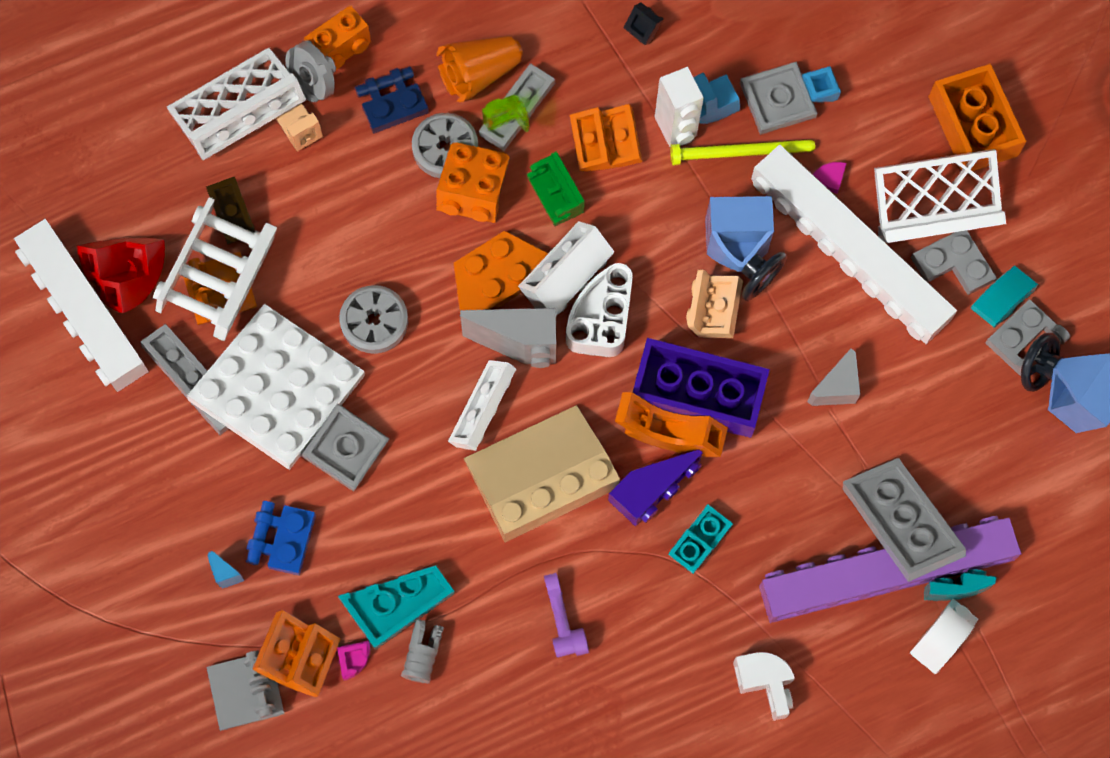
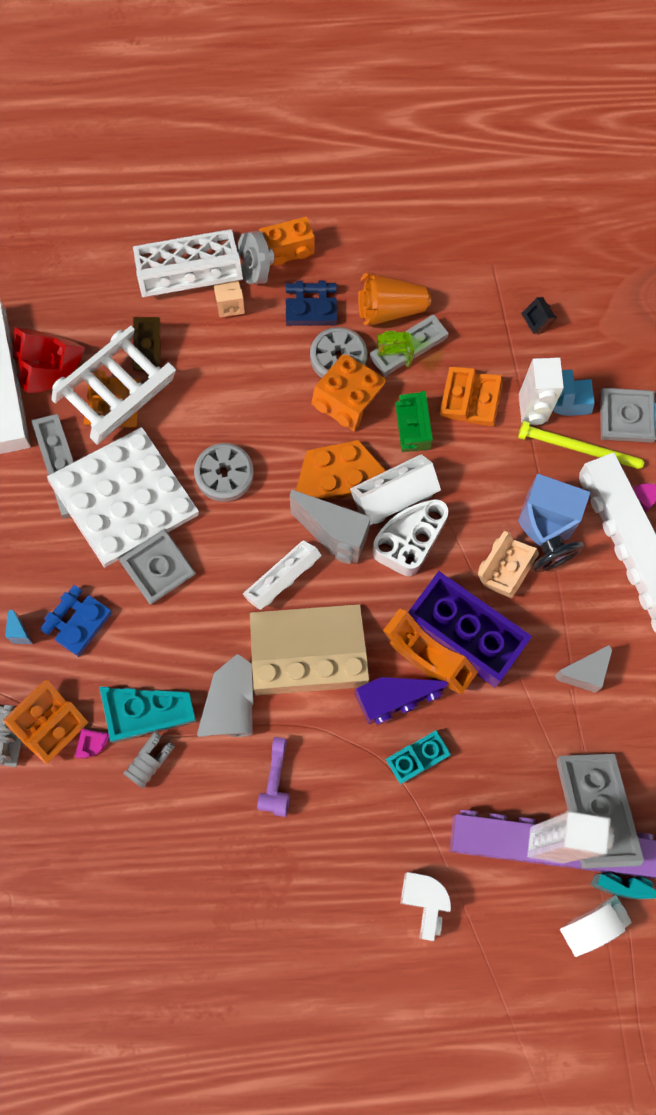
camera: 20 degrees right, 0 degrees up
none -> light grey panel [197,654,254,737]
none -> white brick [527,812,614,863]

